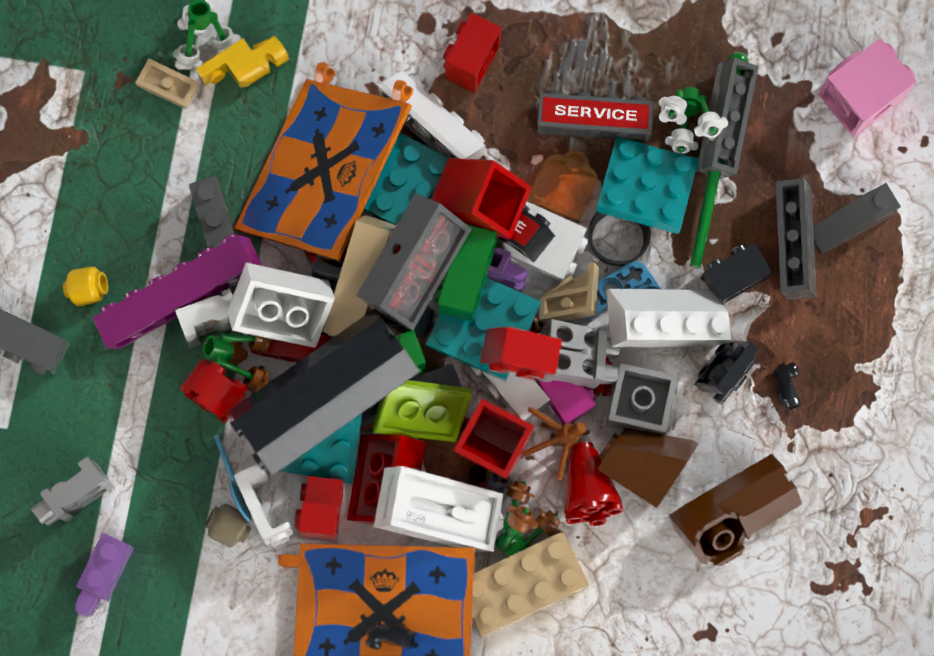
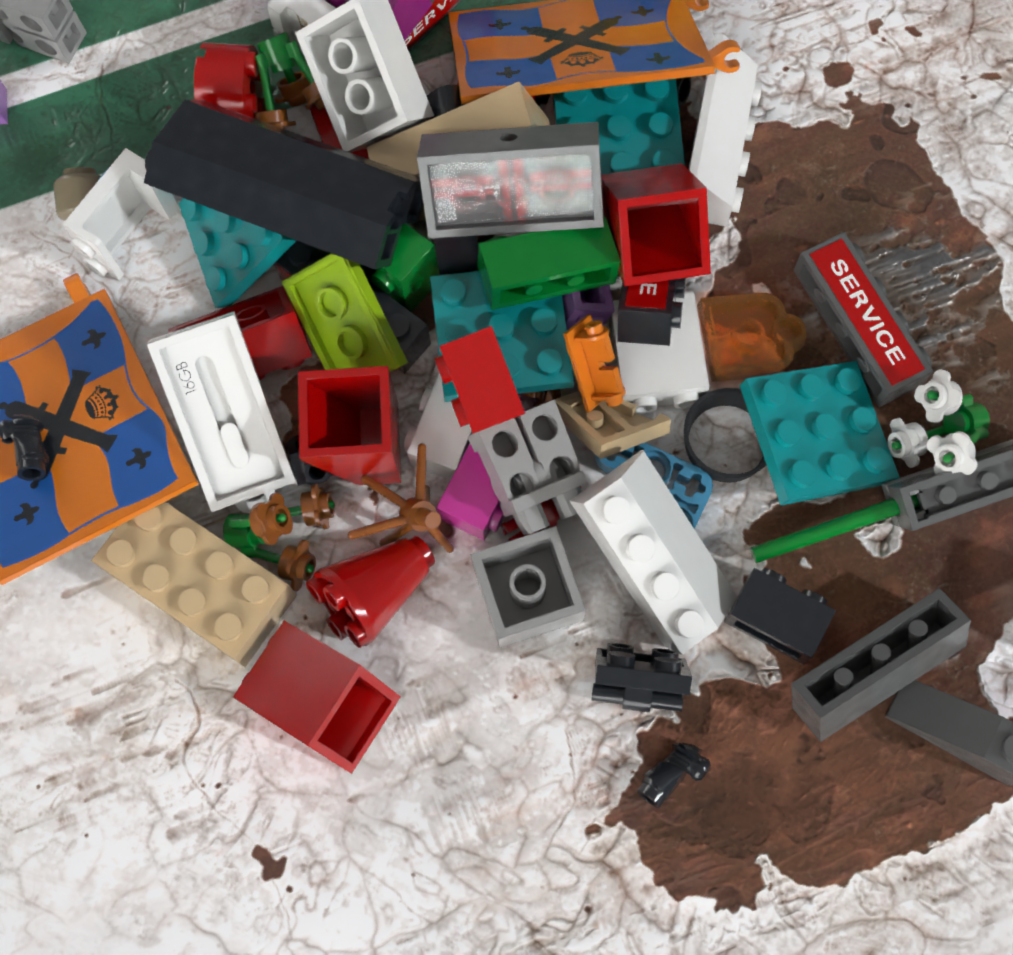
camera: 65 degrees right, 5 degrees down
red brick [294,476,344,541] -> none
red brick [443,12,502,93] -> none
reddish brown slope [598,428,699,508] -> none
reddish brown brick [668,454,802,567] -> none
none -> red slope [233,620,401,774]
none -> orange hinge [563,315,626,412]

